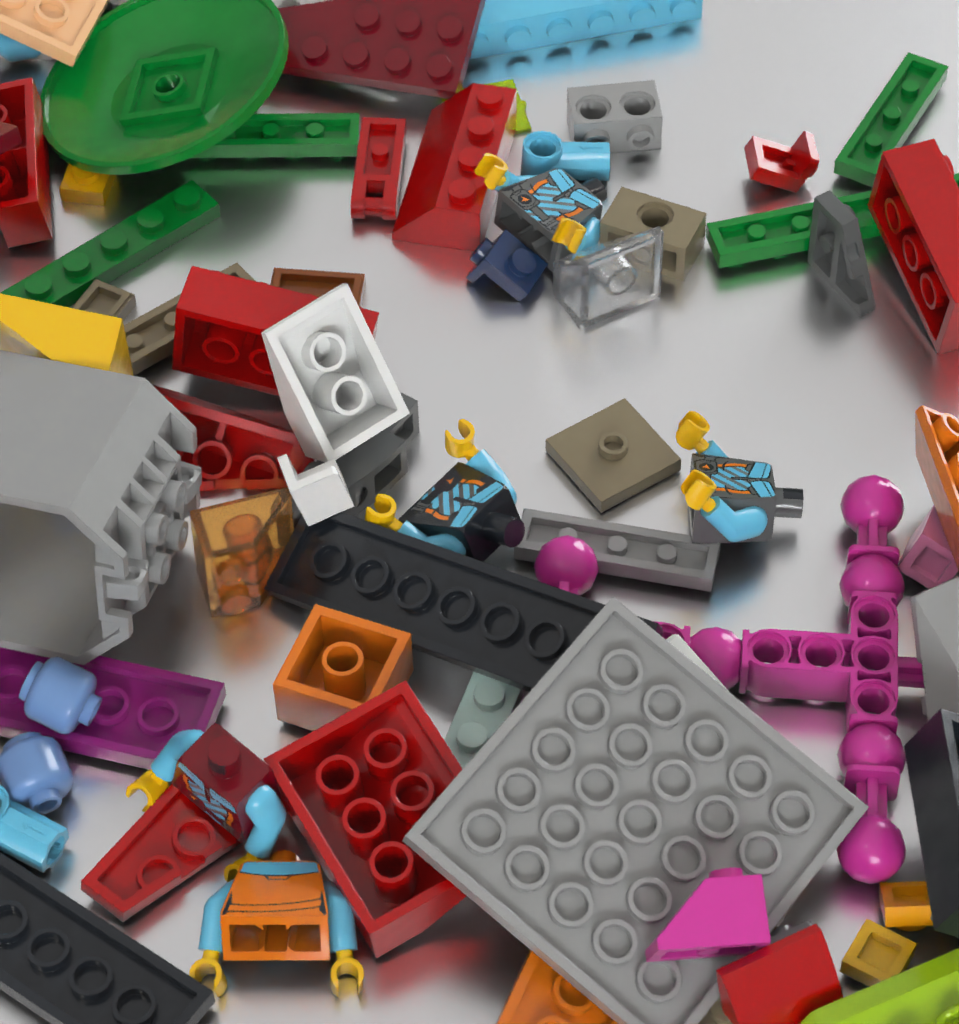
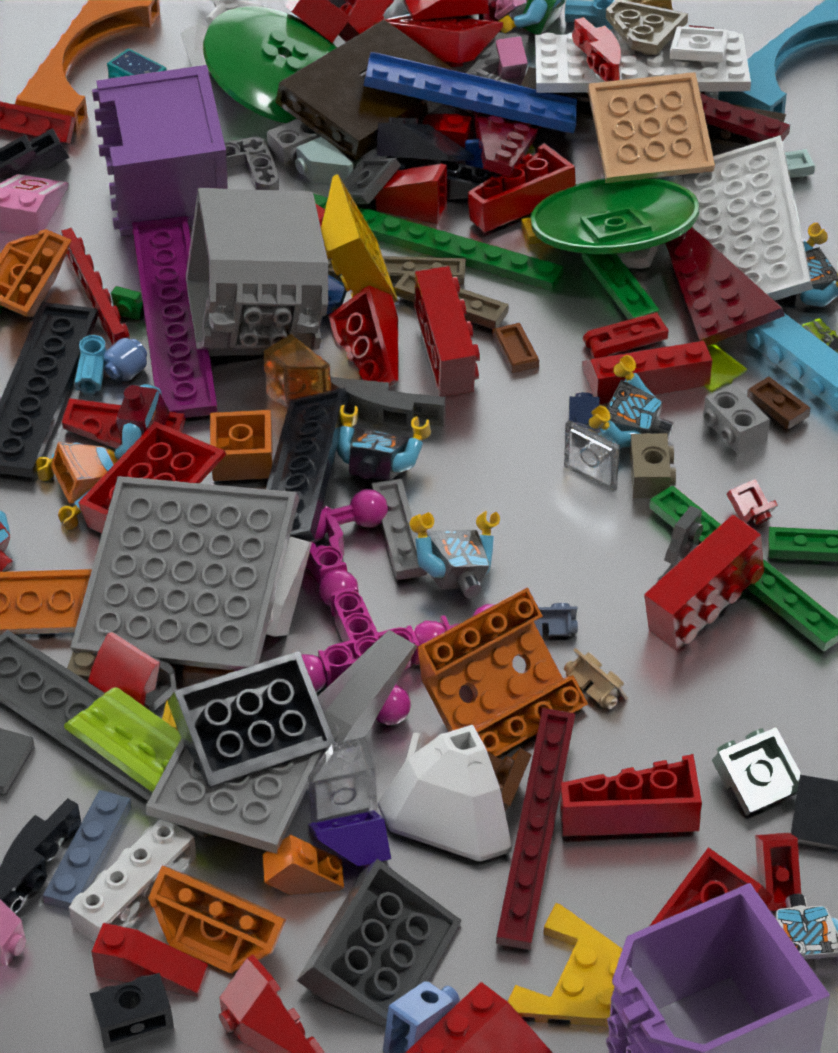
camera: 65 degrees right, 5 degrees down
medium blue head [19,657,102,735] -> none
white slope [261,283,410,462] -> none
white panel [277,454,354,526] -> none
medium azure piece [520,131,610,181] -> none
dark tan plate [546,398,681,513] -> none
dark pink slope [645,867,771,962] -> none
none -> sand blue hinge [534,603,578,637]
none -> reddish brown plate [747,376,811,429]

